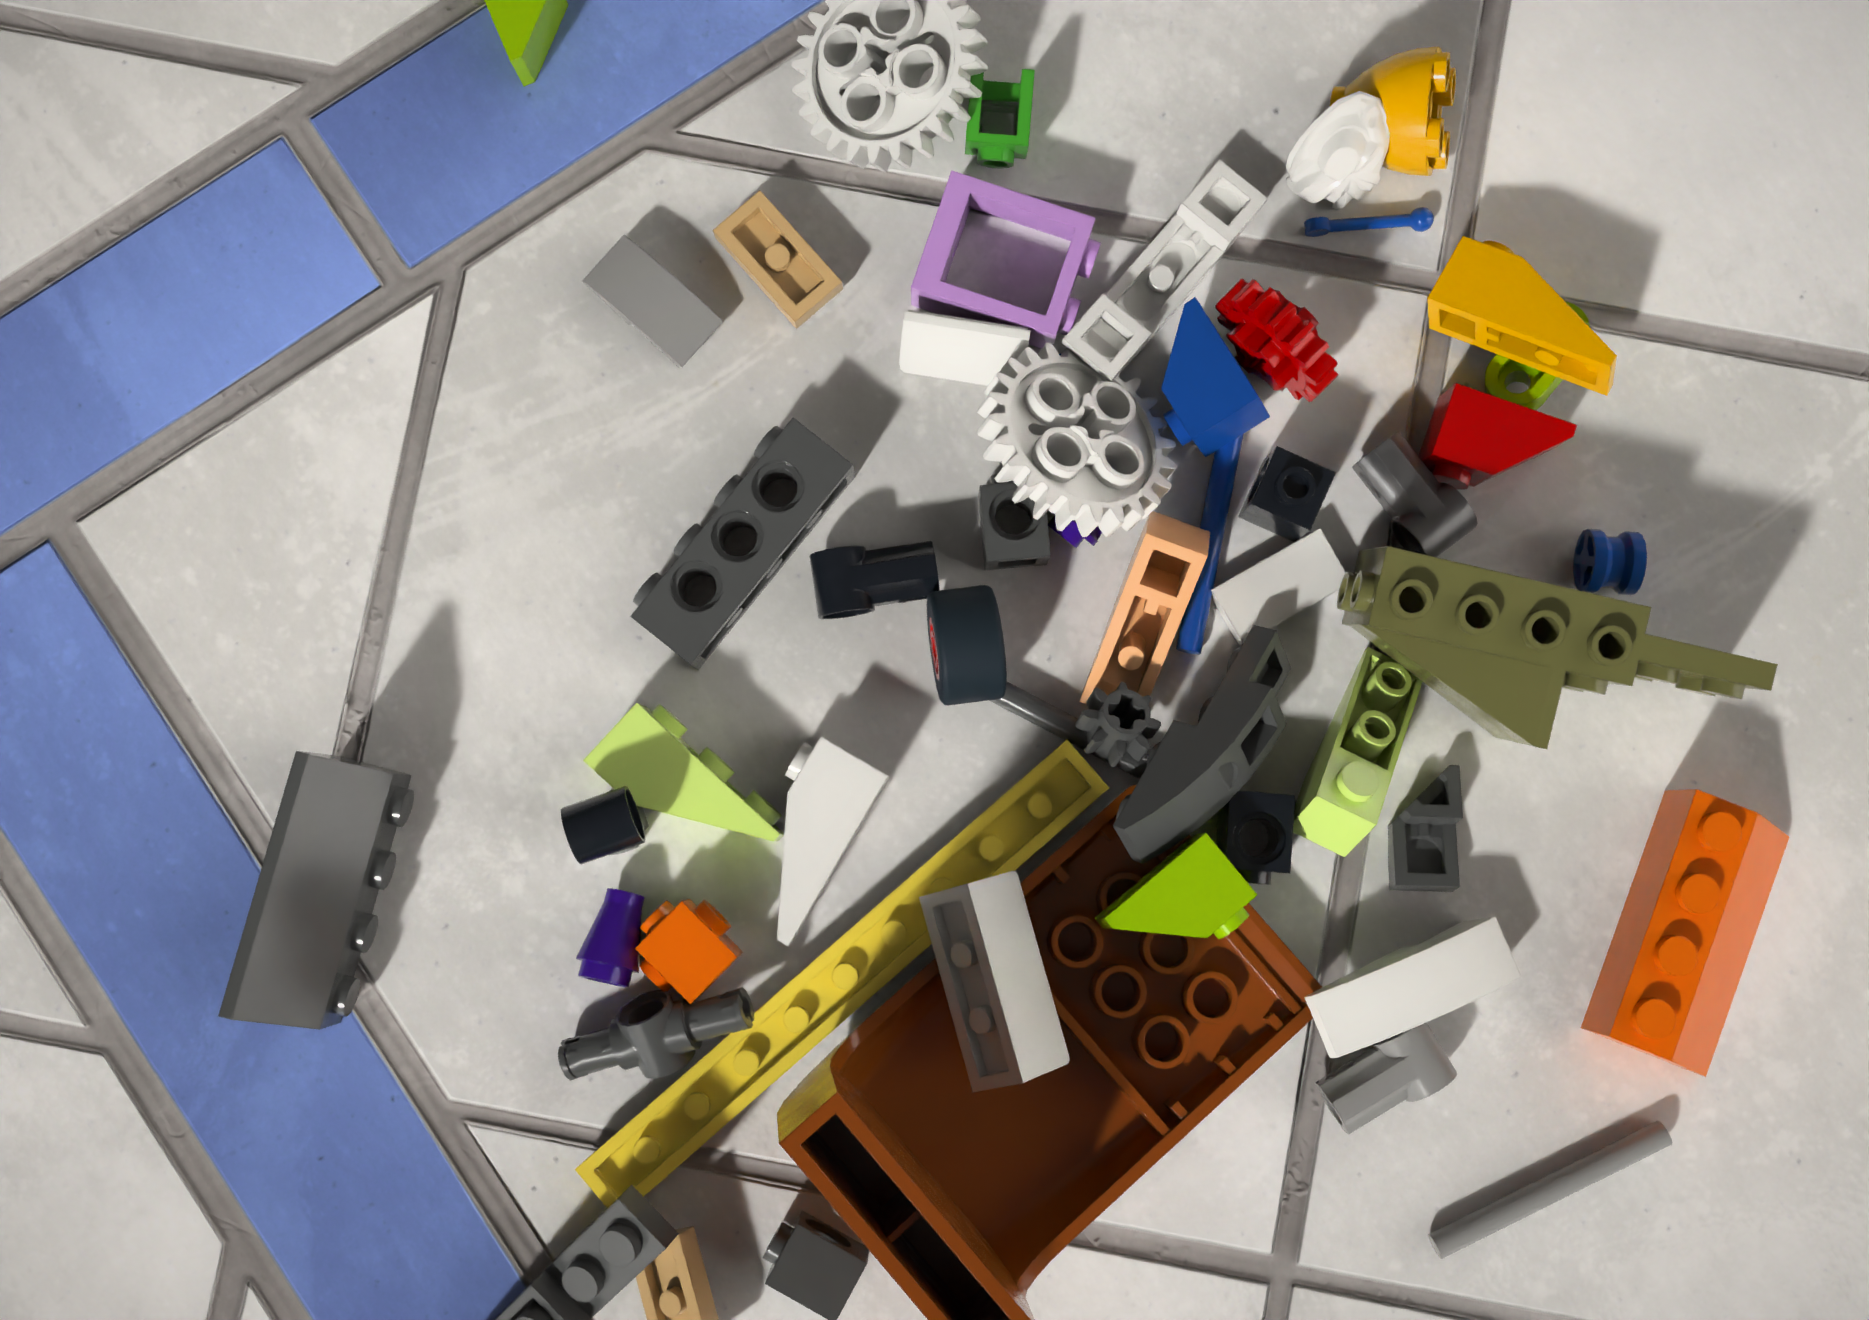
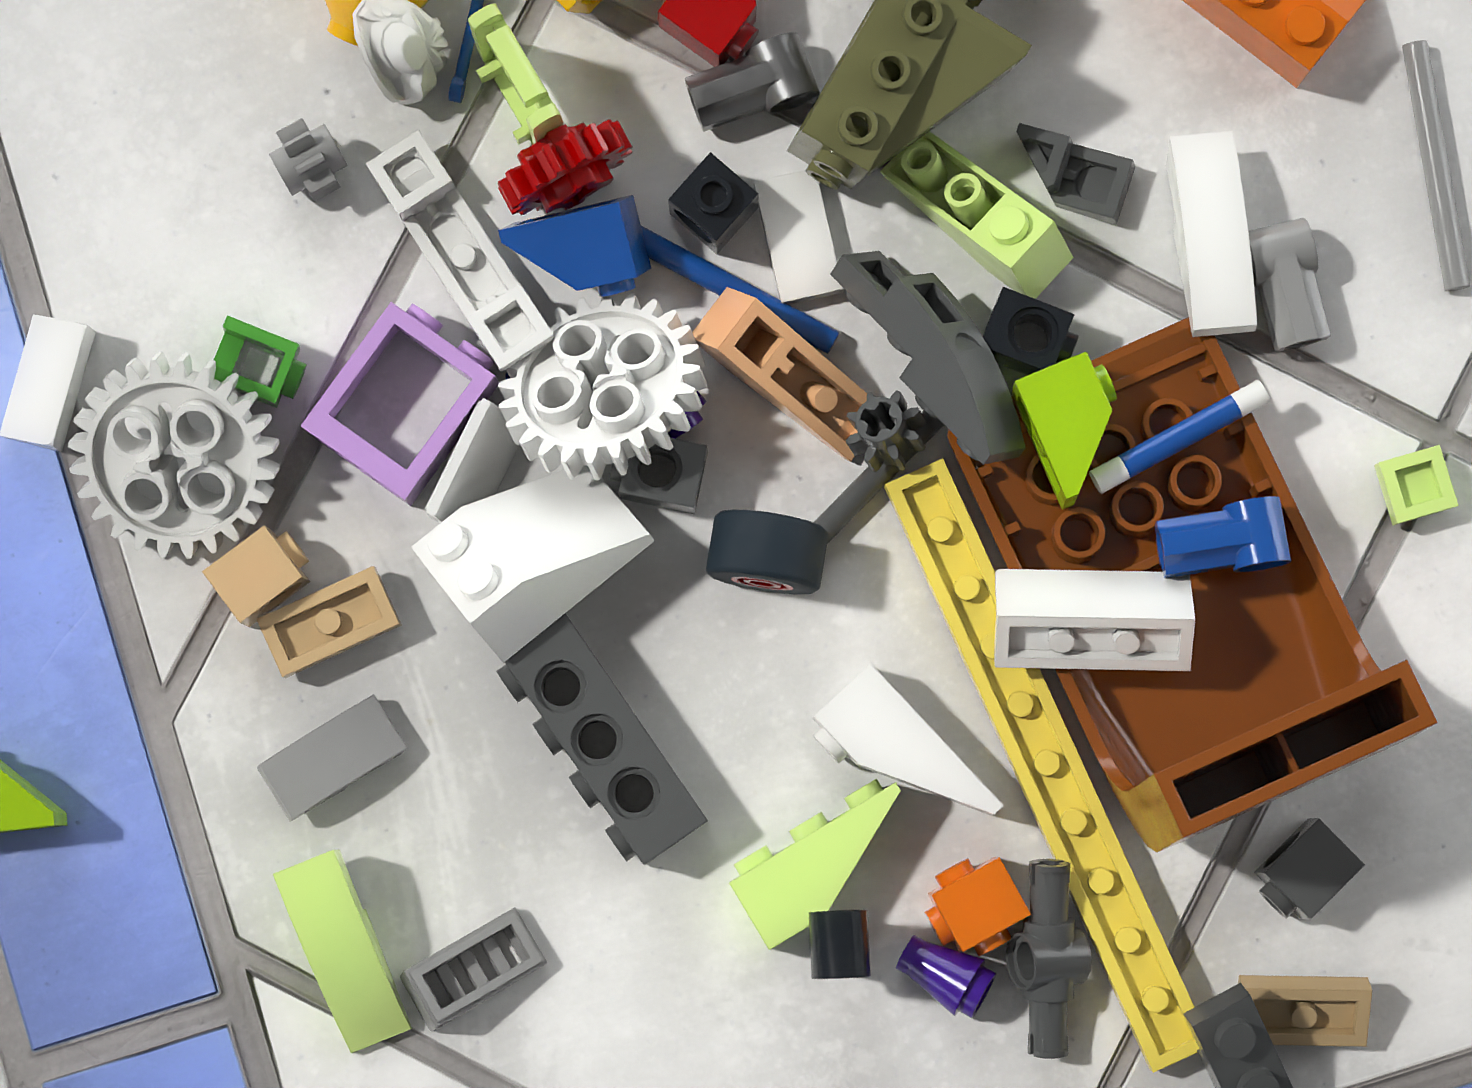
camera: 70 degrees left, 0 degrees up
black piece [809,541,940,619] -> none
none -> tan brick [202,526,310,627]
none -> light grey gear [269,118,348,202]
none -> yellowish green slope [273,849,412,1053]
none -> light grey slope [400,907,547,1032]
none -> white slope [411,465,655,663]
none -> yellowish green container [468,3,563,145]
none -> blue bar [1089,380,1270,494]
none -> blue piece [1155,496,1291,578]
none -> yellowish green plate [1374,445,1459,526]

